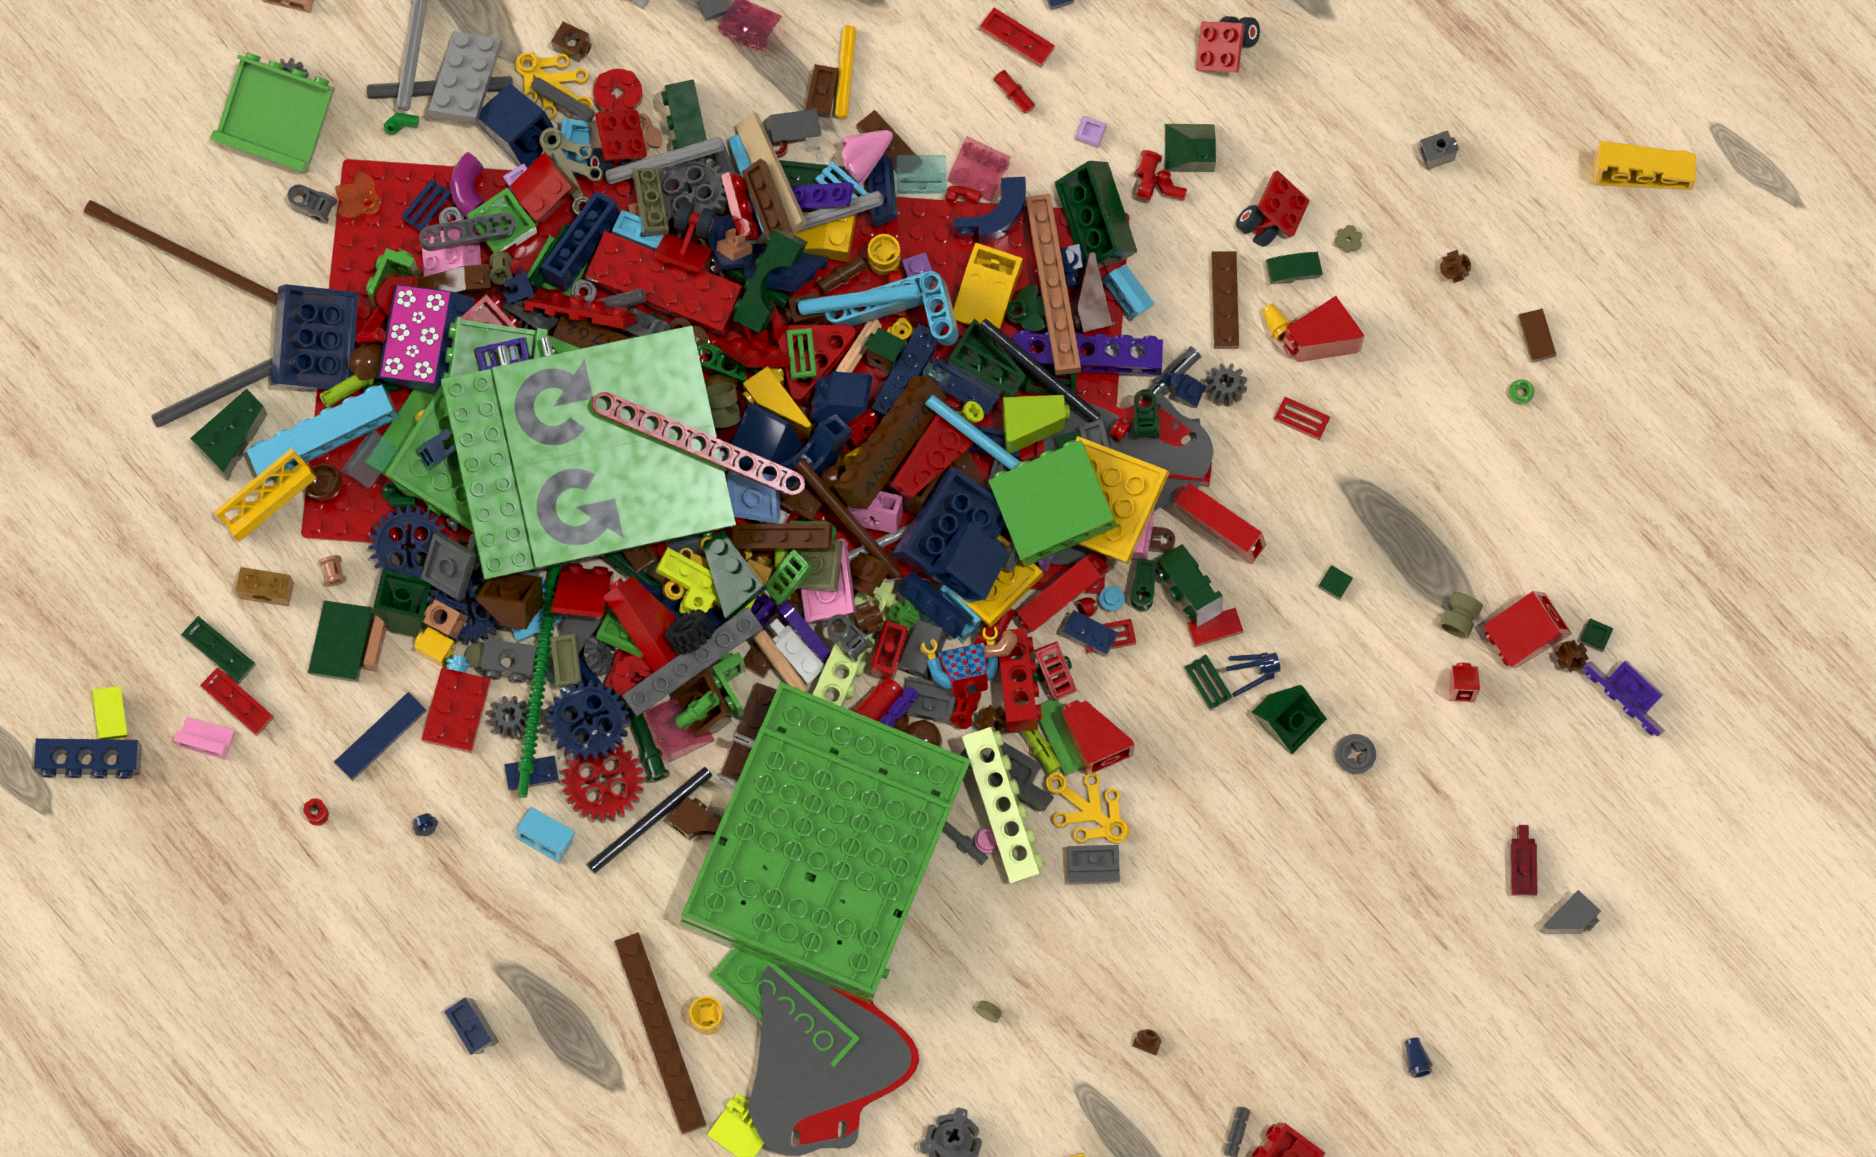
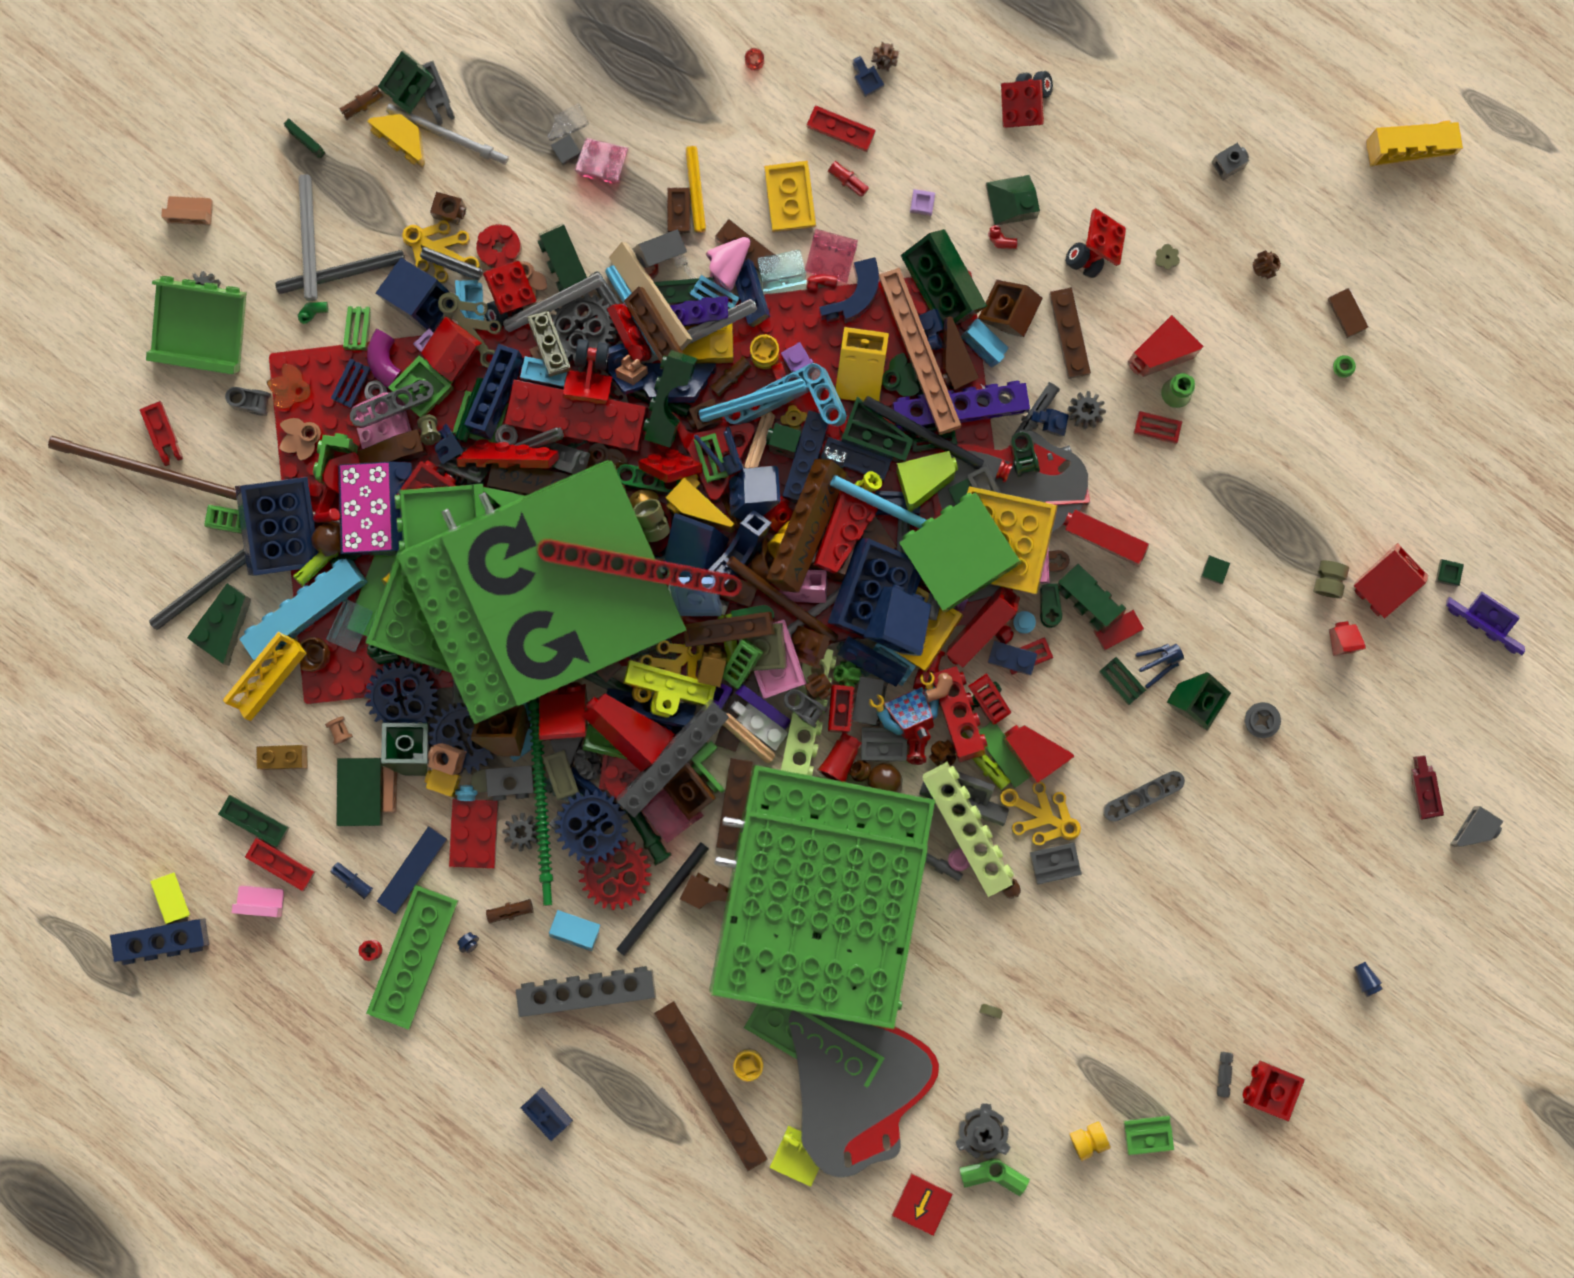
camera: 10 degrees left, 10 degrees up
dark blue hinge [416,429,455,471] -> none
dark grey tile [421,532,477,601] -> none
light grey plate [428,31,502,123] -> none
dark purple slope [475,337,531,371] -> none
dark blue plate [504,755,559,791] -> none
black tyre [665,609,715,655] -> none
bright green pin [676,691,720,730] -> none
wing [703,530,767,621] -> none
dark purple axle [879,687,919,728] -> none
reddish brown plate [1132,1029,1161,1056] -> none
red connector [1134,150,1162,202] -> none
yellow cone [1261,304,1292,342] -> none
dark green slope [1266,251,1323,284] -> none
reddish brown gear [1555,639,1589,672] -> none
none -> red hinge [140,401,183,466]
none -> bright green slope [204,505,242,534]
none -> nougat plate [279,418,321,461]
none -> dark blue axle [330,862,373,899]
none -> bright green tile [343,306,371,351]
none -> bright green plate [366,885,459,1030]
none -> reddish brown pin [486,899,534,924]
none -> dark grey brick [516,966,656,1017]
none -> dark blue plant [694,427,744,476]
none -> yellow plate [764,160,816,232]
none -> reddish brown slope [978,280,1043,337]
none -> reddish brown hinge [1002,879,1021,899]
none -> dark grey beam [1103,771,1185,822]
none -> bright green plant [1161,373,1195,408]

